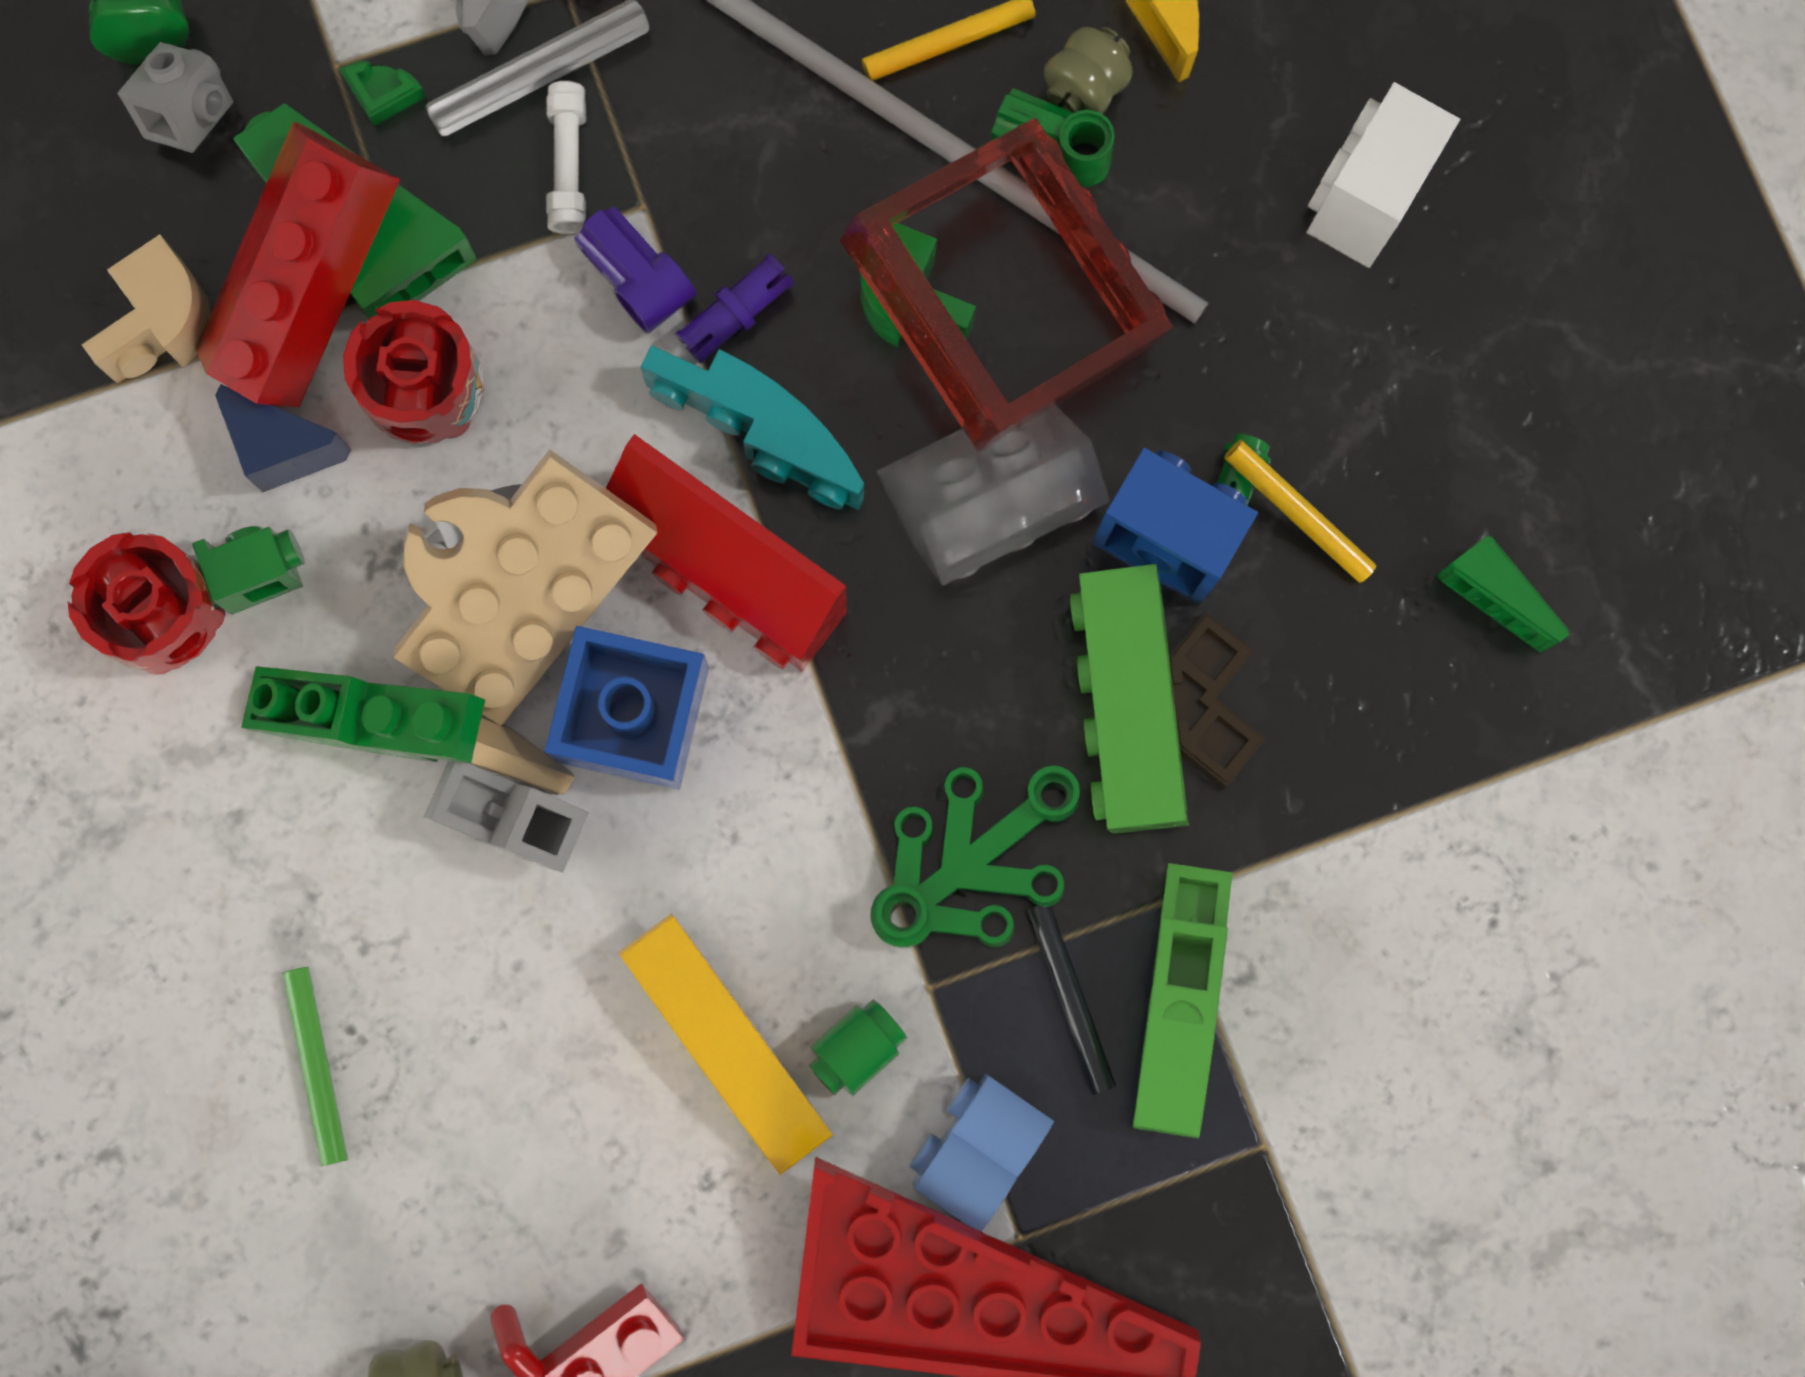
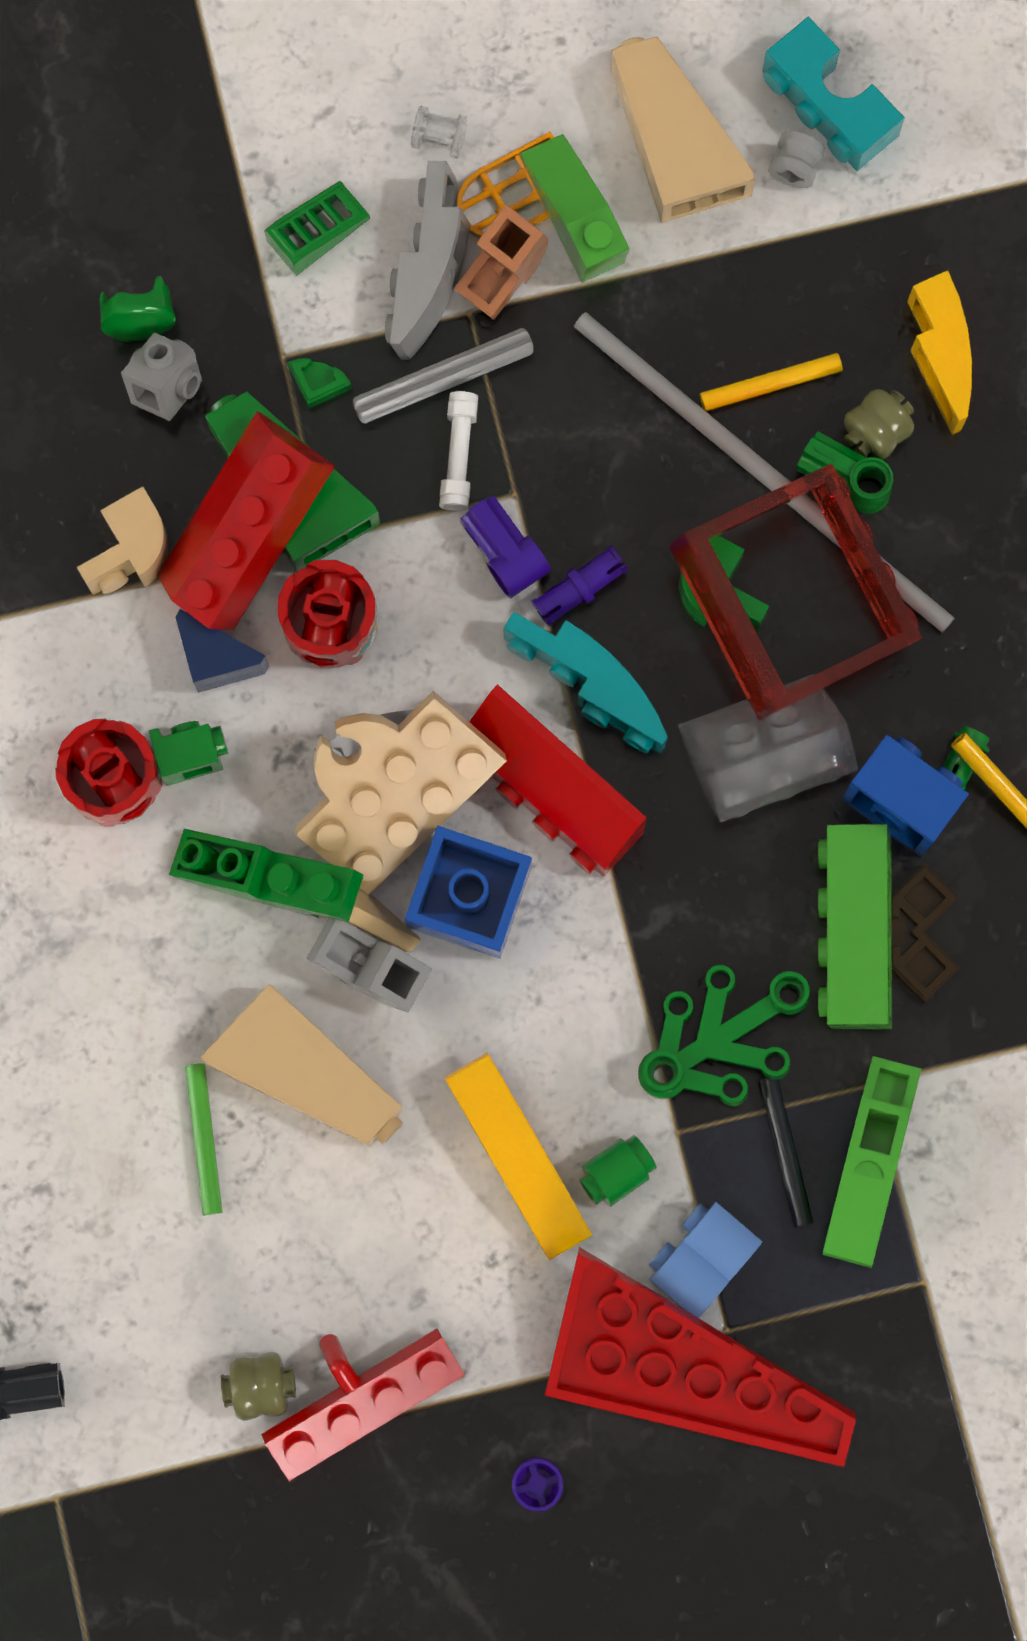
camera: 15 degrees right, 0 degrees up
none -> tan slope [200,984,403,1147]

